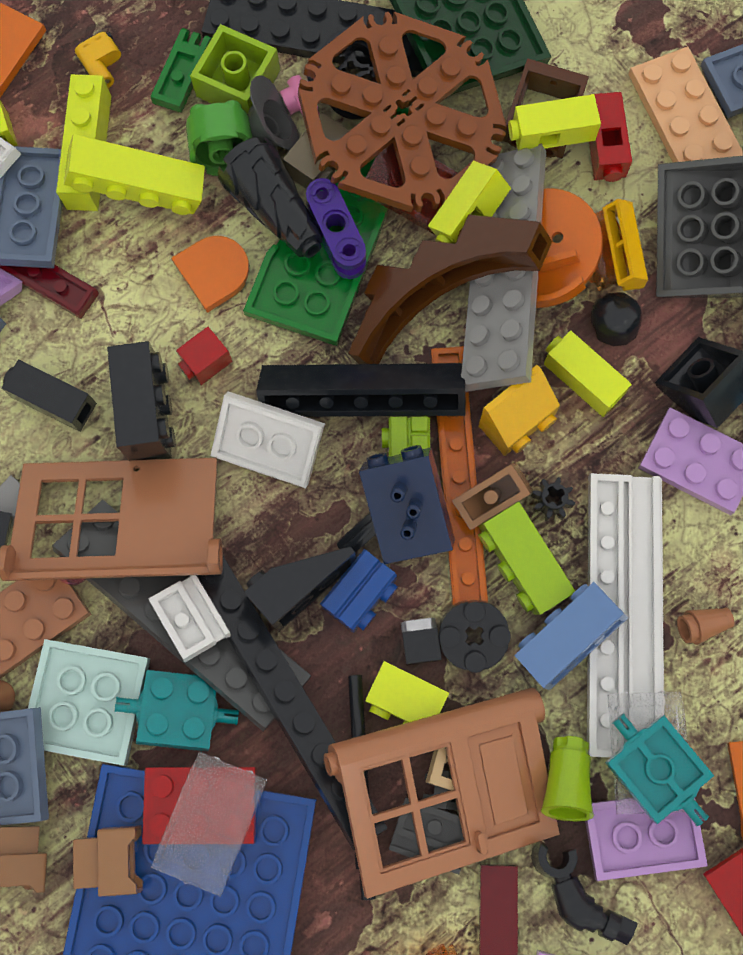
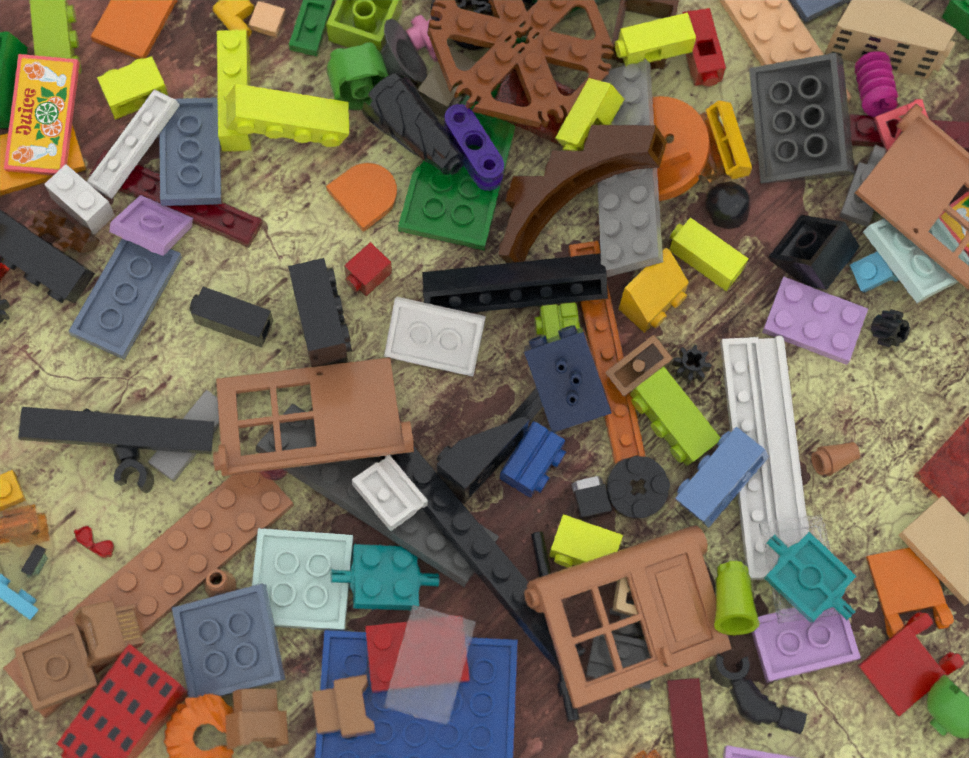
camera: 15 degrees left, 5 degrees down
none -> light nougat tile [248,1,286,37]

